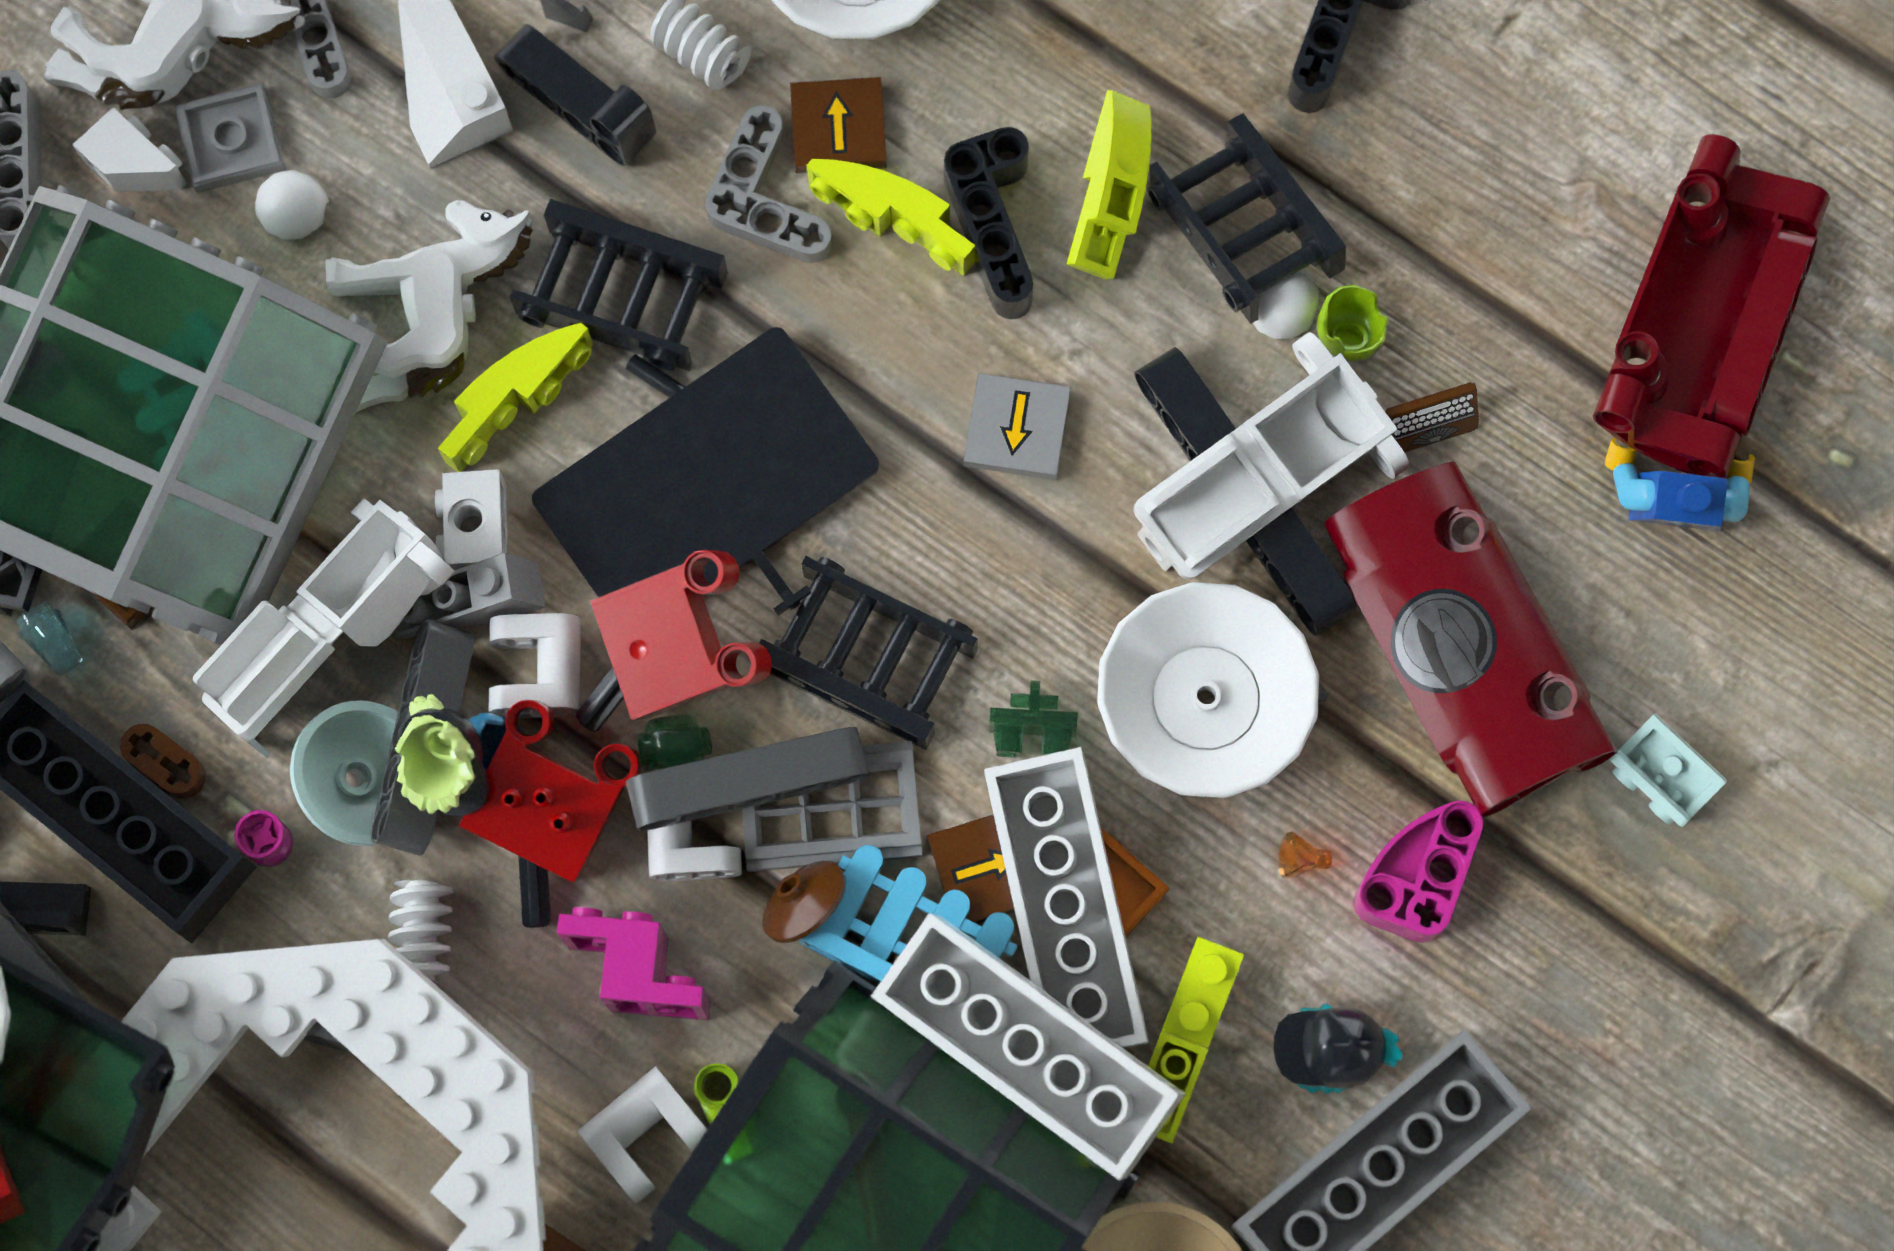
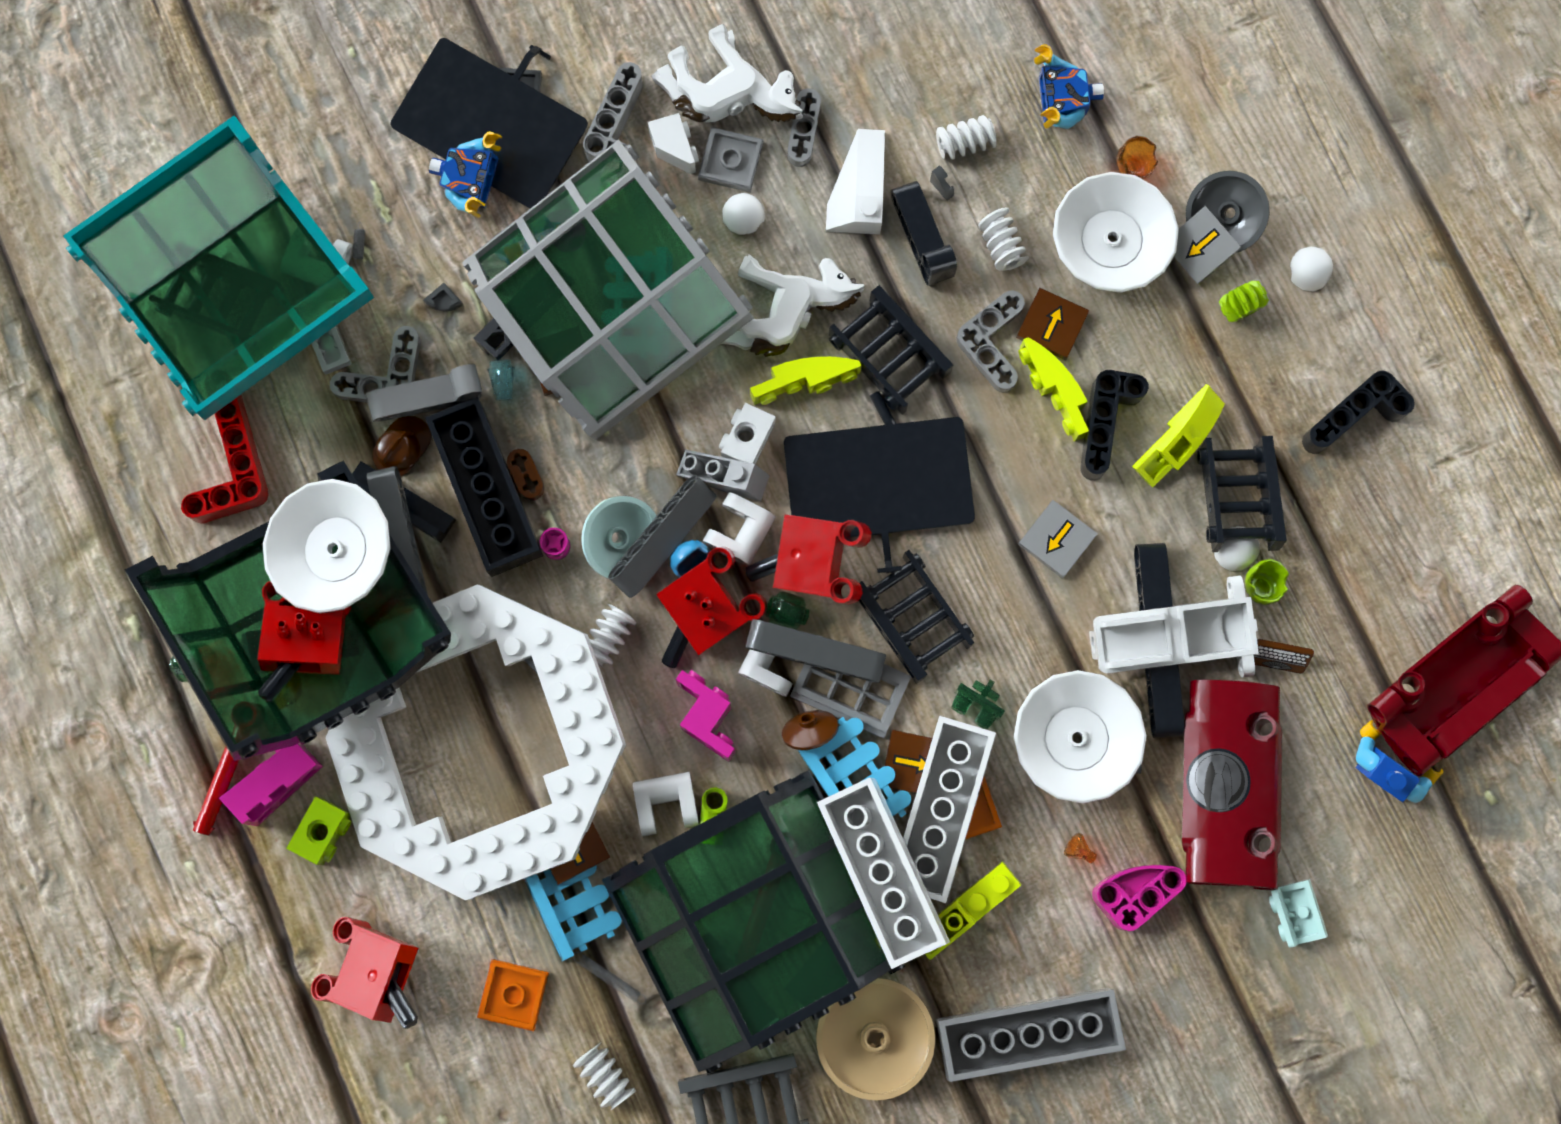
camera: 25 degrees right, 5 degrees up
white piece [193,498,455,758] -> none
yellowish green hair [395,694,491,816] -> none
black hair [1273,1003,1403,1094] -> none

